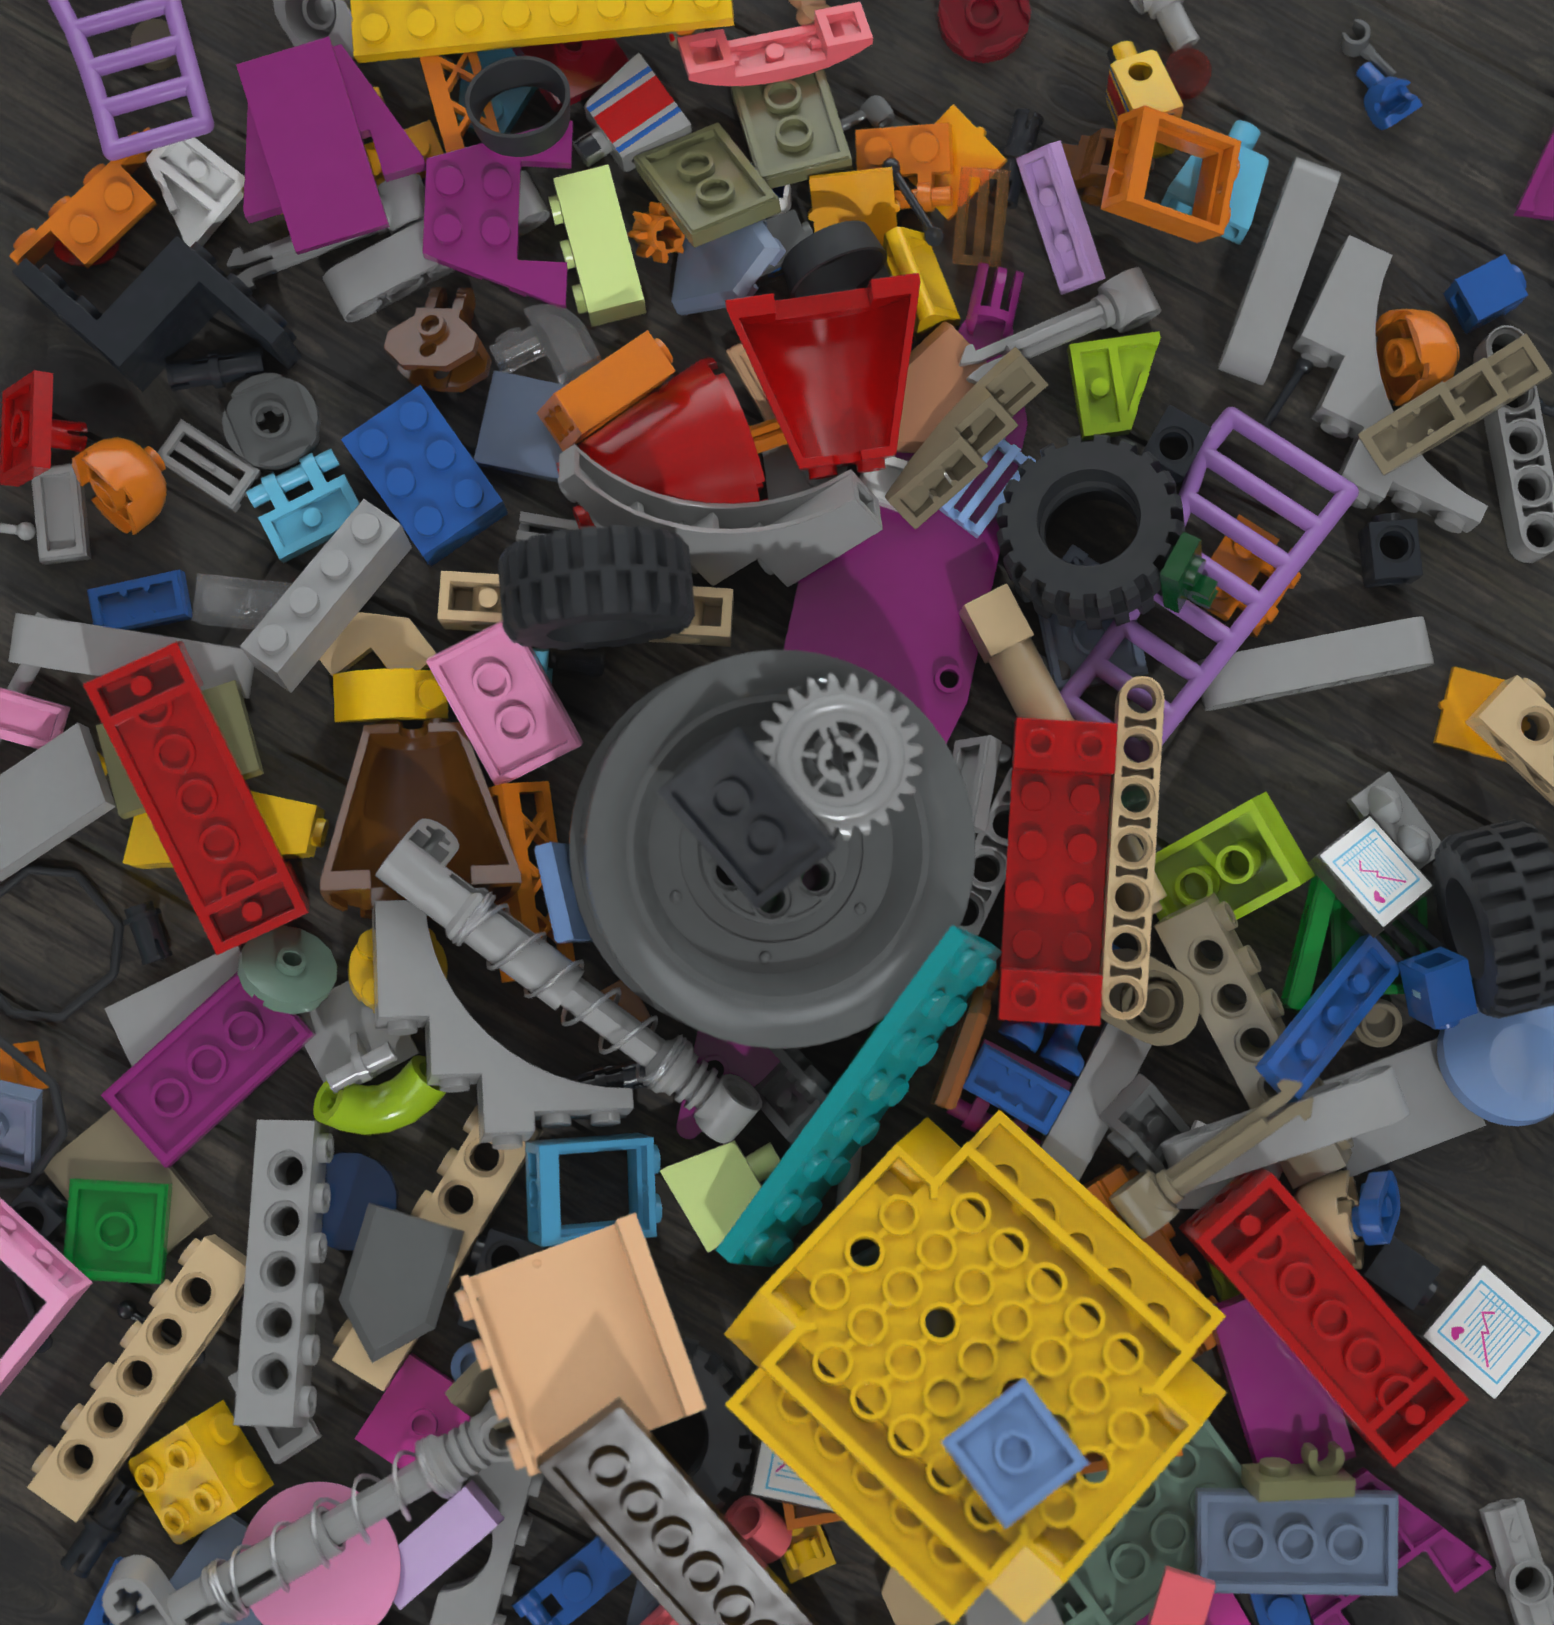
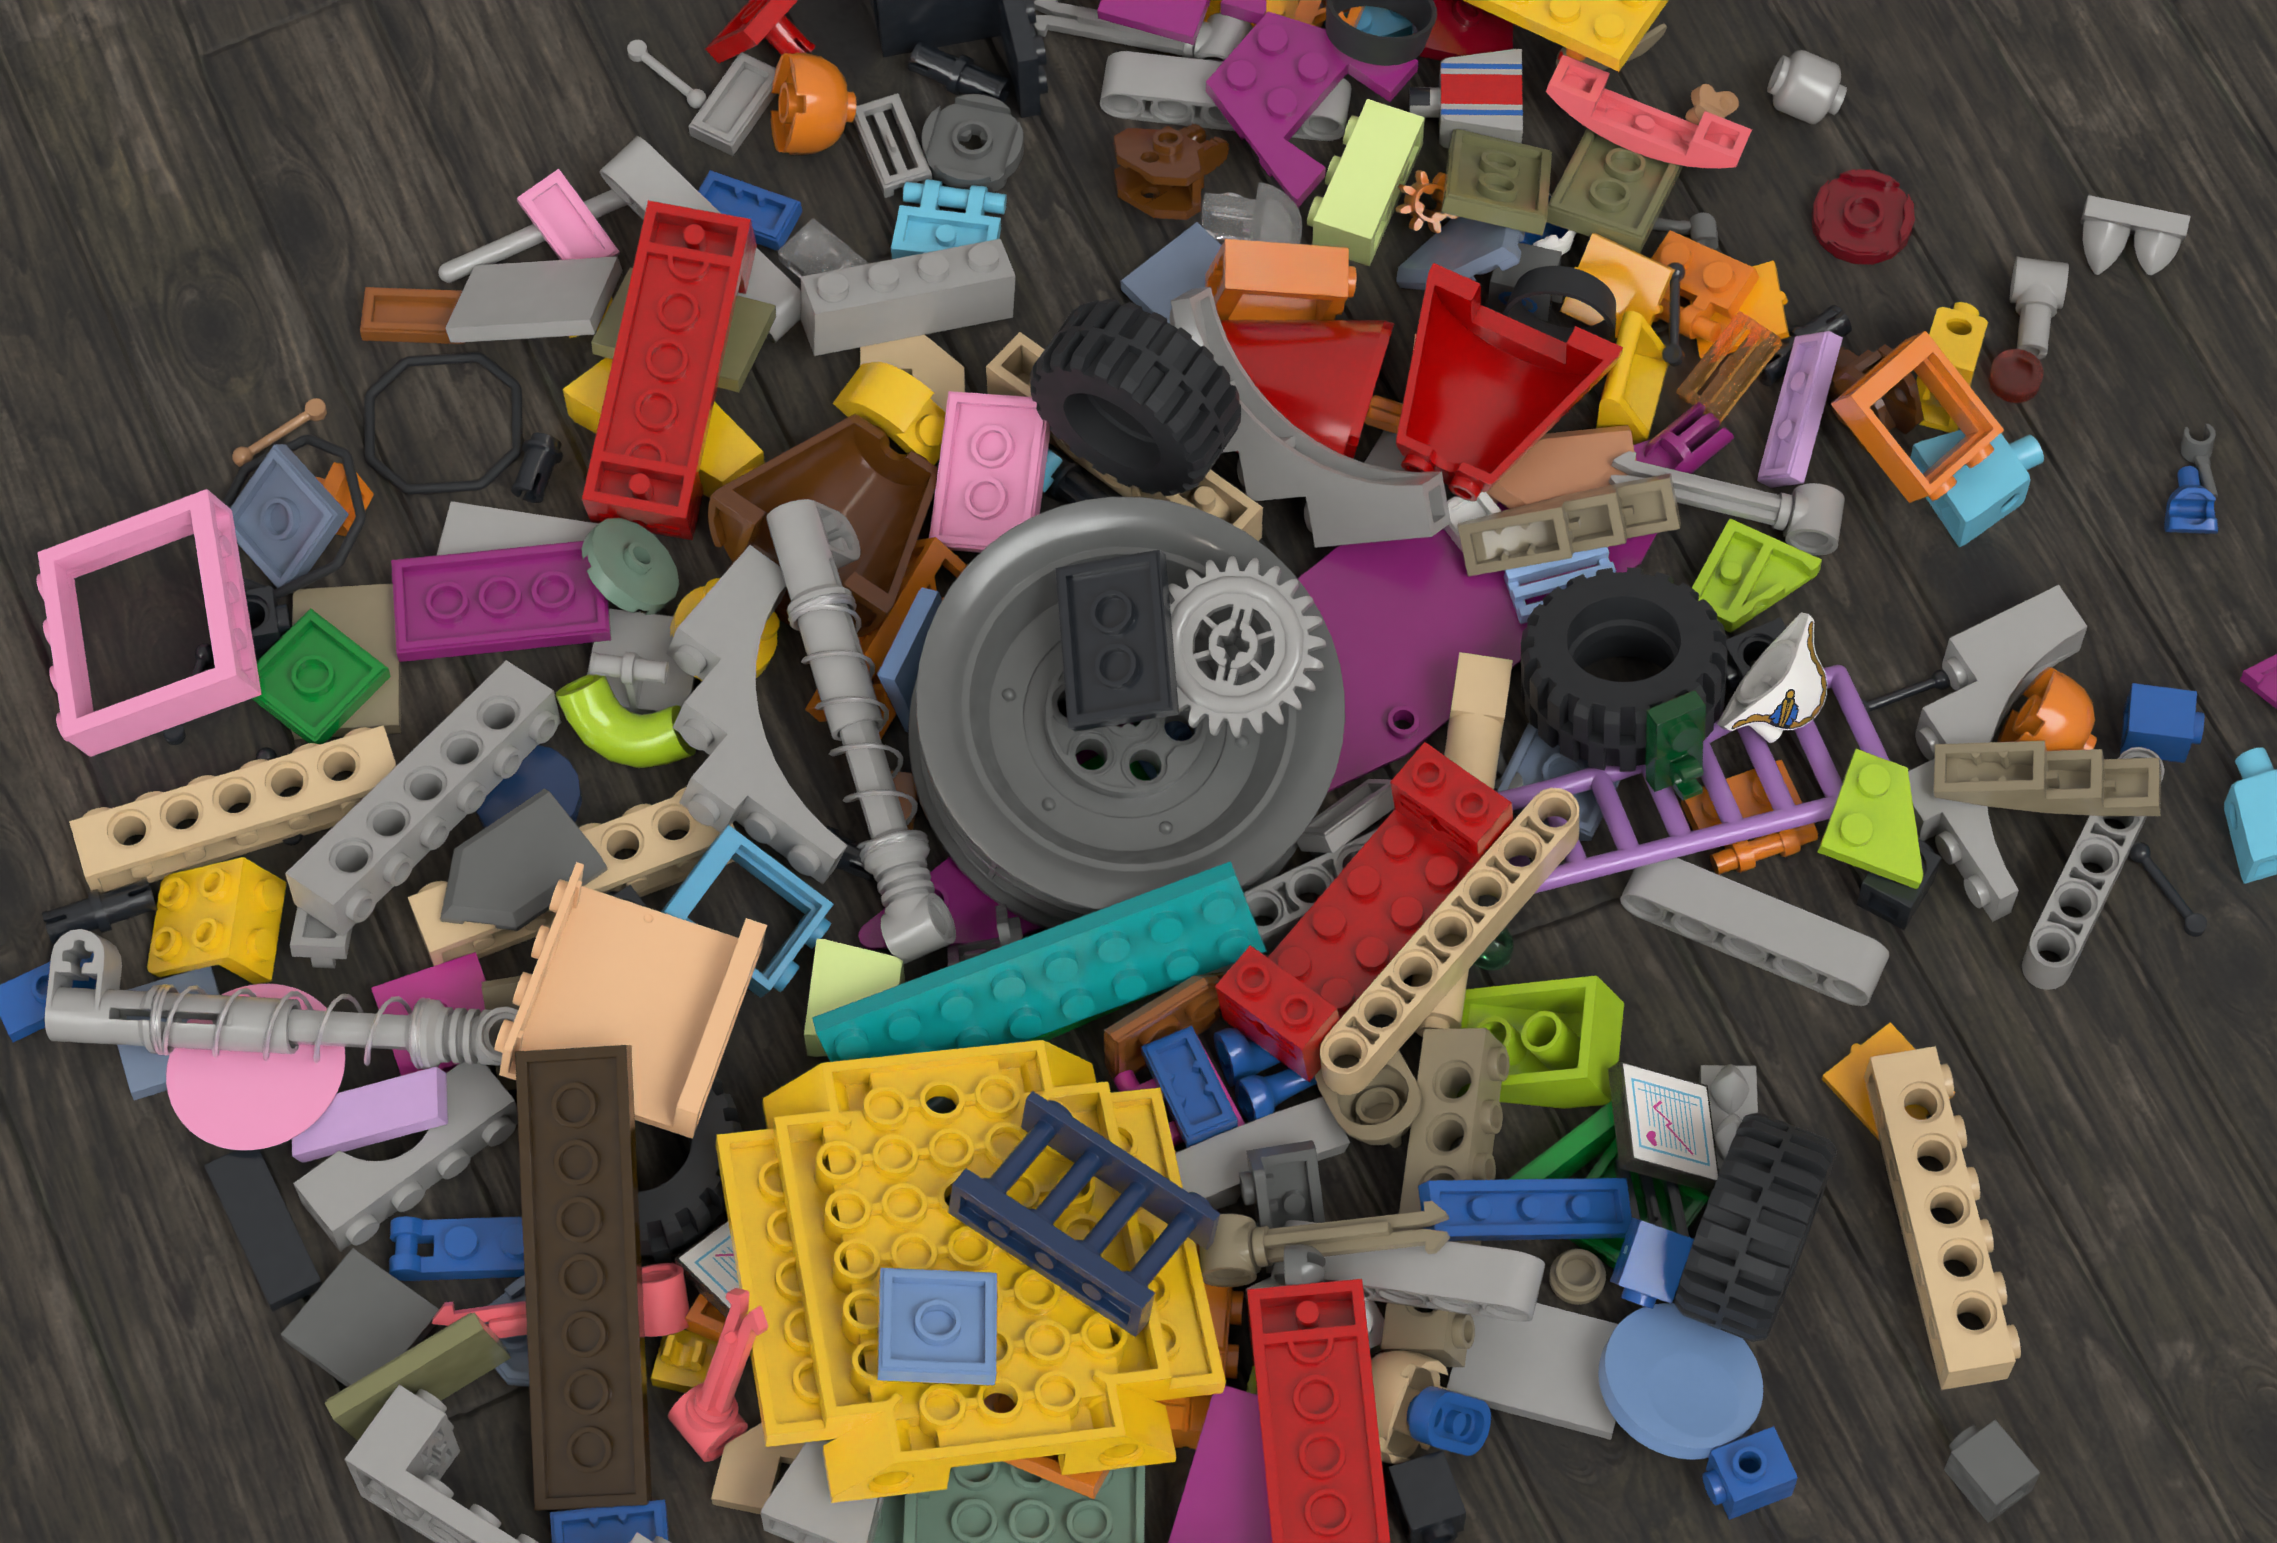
camera: 40 degrees right, 20 degrees down
blue brick [341,385,508,567] -> none
light grey beam [1218,156,1341,386] -> none
none -> coral piece [668,1288,768,1462]
none -> dark blue fence [948,1091,1220,1337]
none -> dark grey hinge [1284,1244,1326,1286]
none -> white hat [1717,612,1827,743]
none -> lime wing [1818,749,1923,889]

